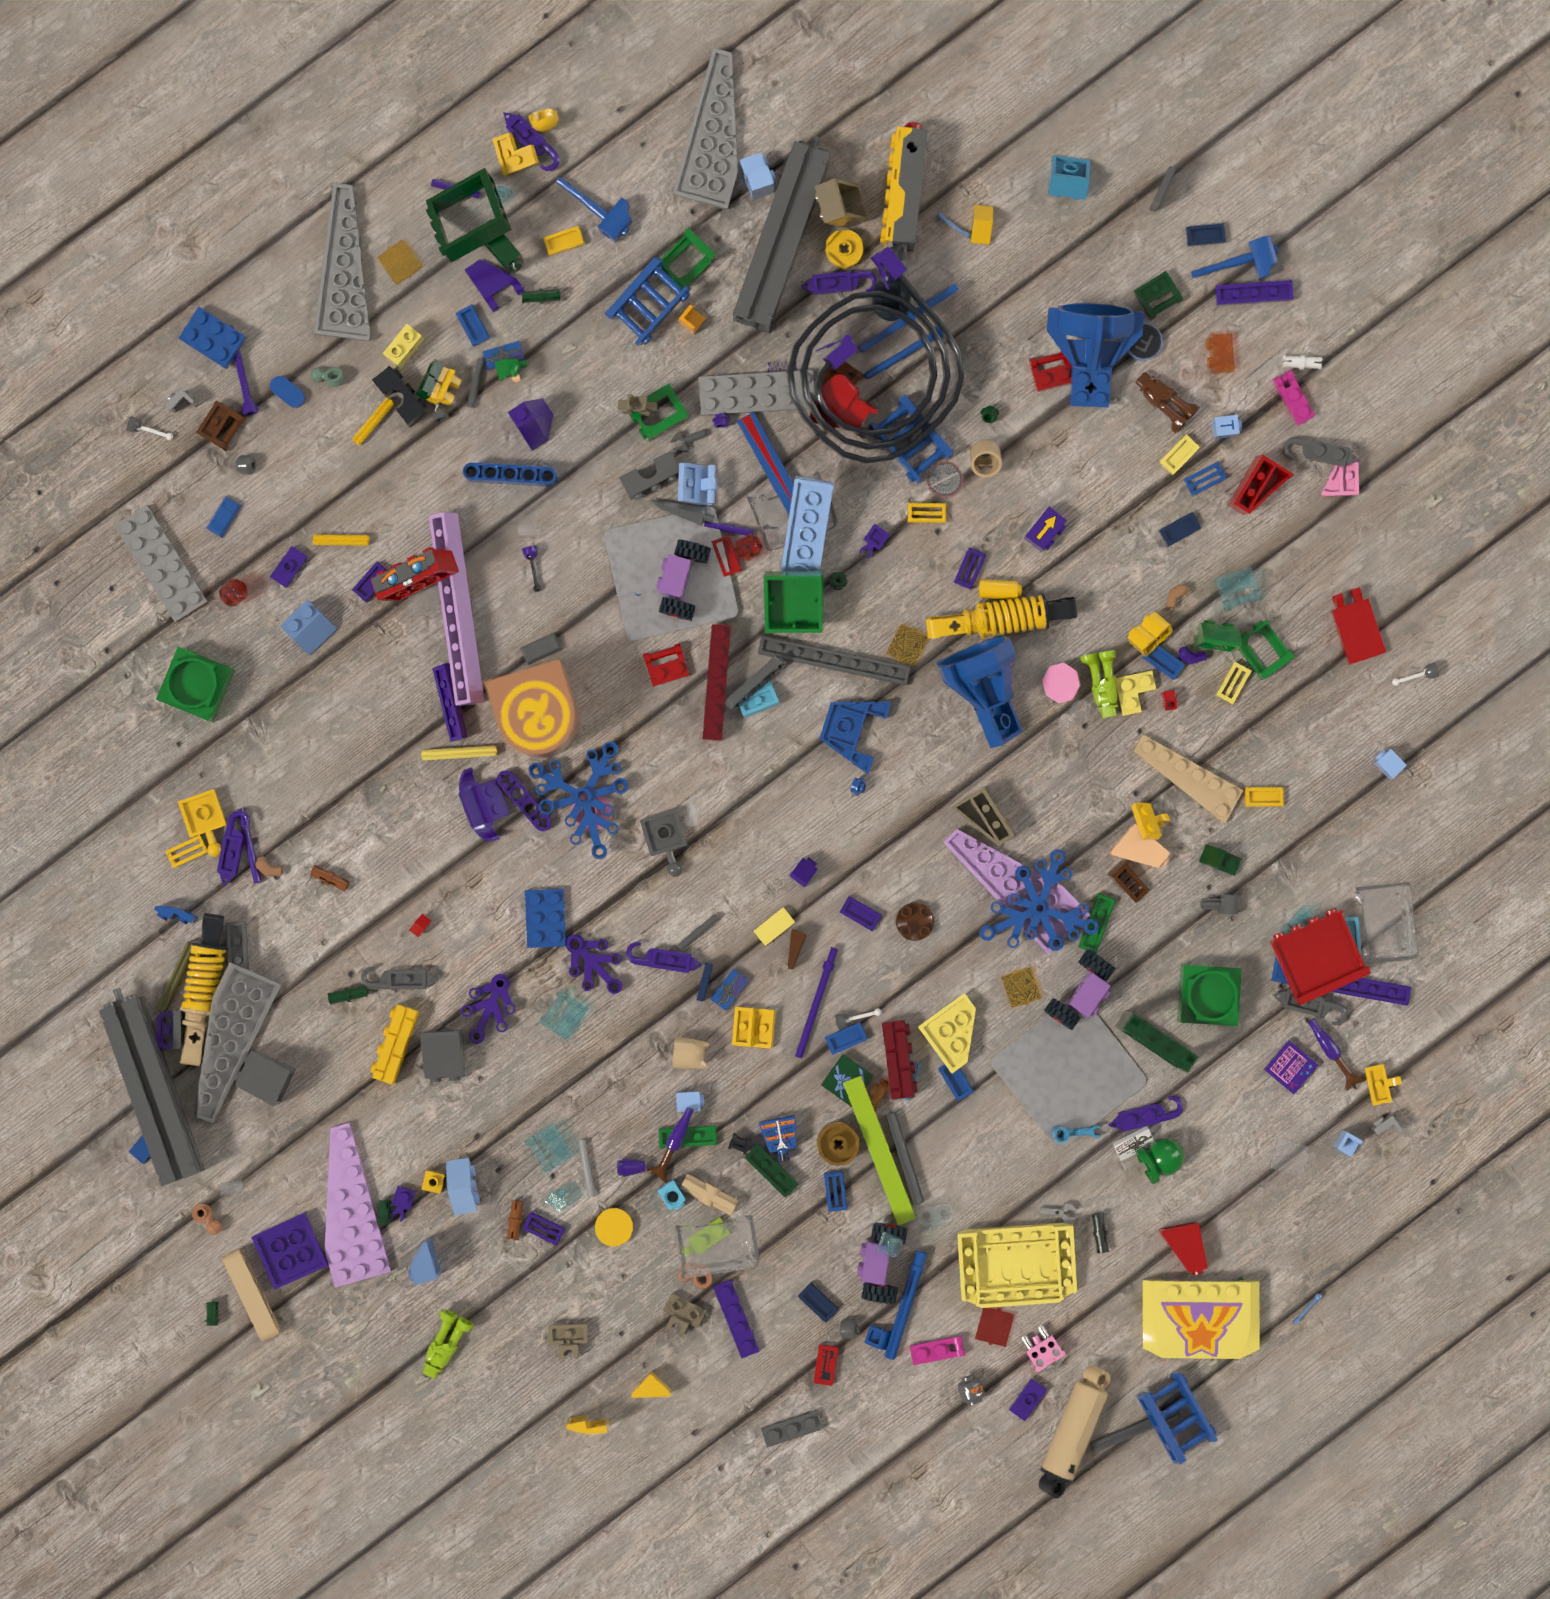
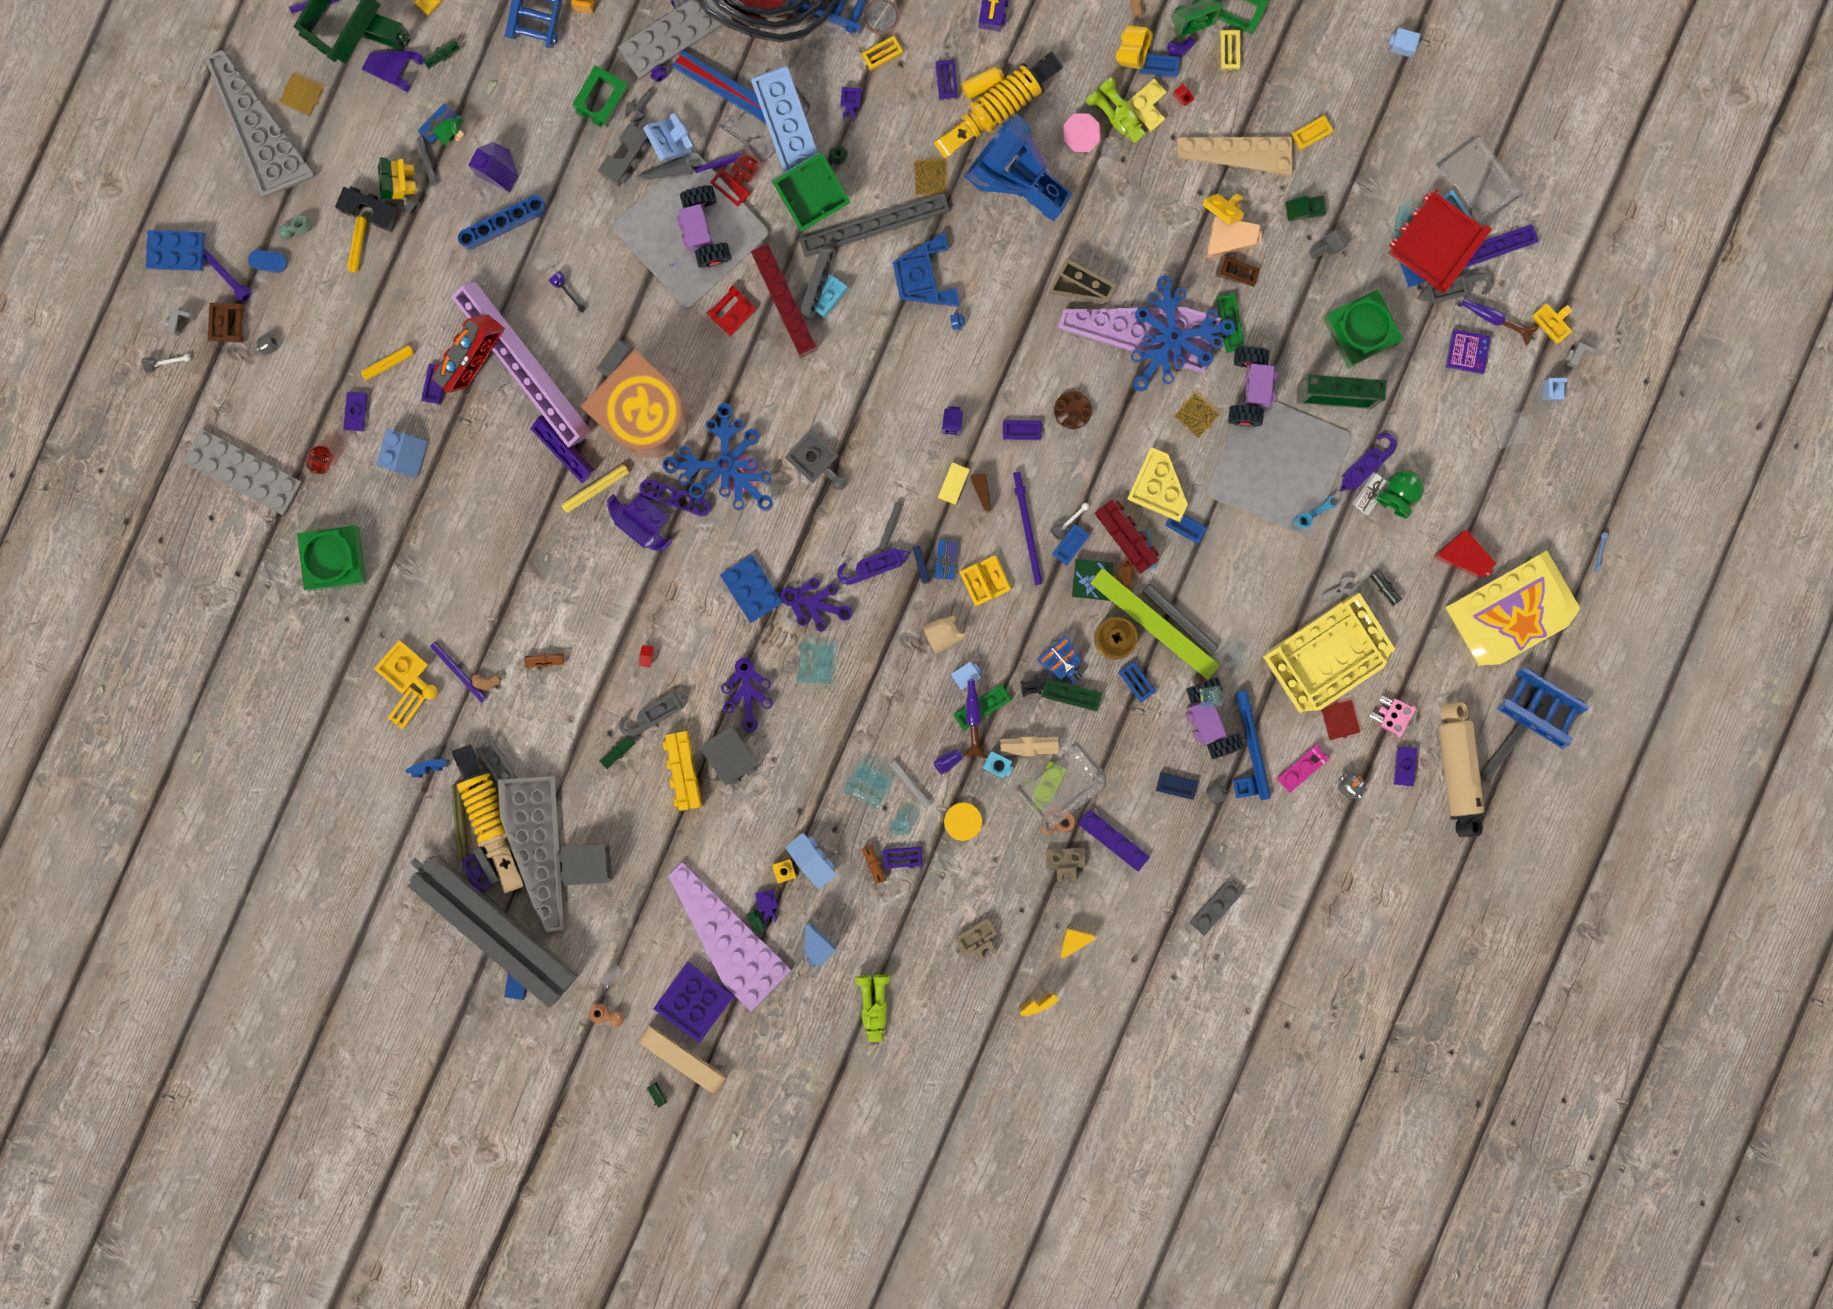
camera: 25 degrees left, 0 degrees up
blue tile [206,496,242,538] -> none
dark purple plate [217,810,250,886] -> none
light yellow brick [383,324,424,369] -> none
blue tile [456,304,490,347] -> none
dark tan plate [618,394,657,416] -> none
red tile [813,1344,838,1386] -> none

